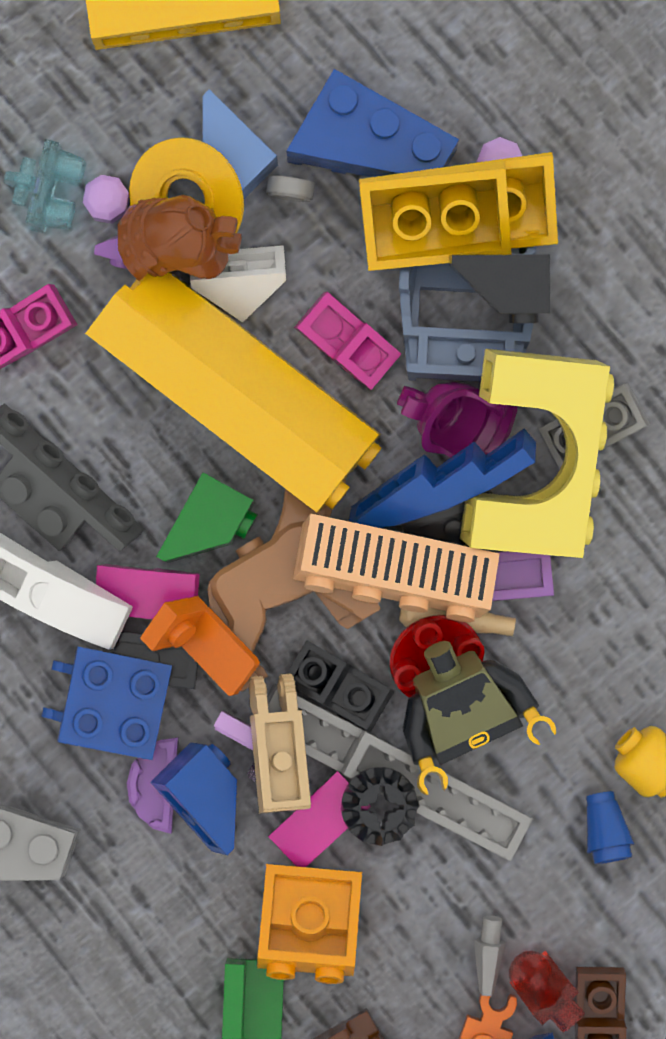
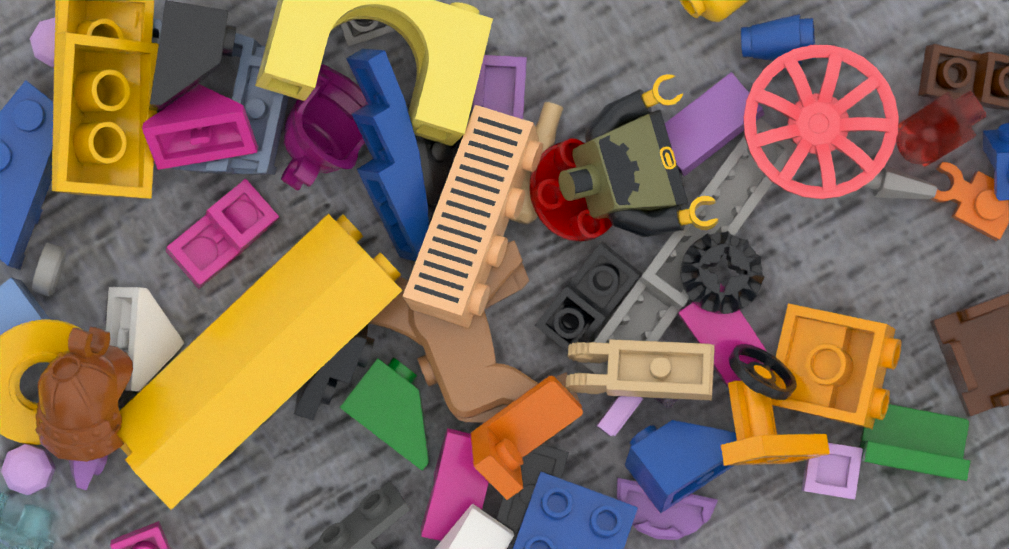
camera: 85 degrees left, 0 degrees up
none -> dark pink slope [142,84,258,170]
none -> black slope [294,323,375,420]
none -> medium lavender tile [665,72,764,176]
none -> light orange piece [721,344,830,466]
none -> coral wheel [743,45,899,199]
none -> lavender plate [802,443,863,500]

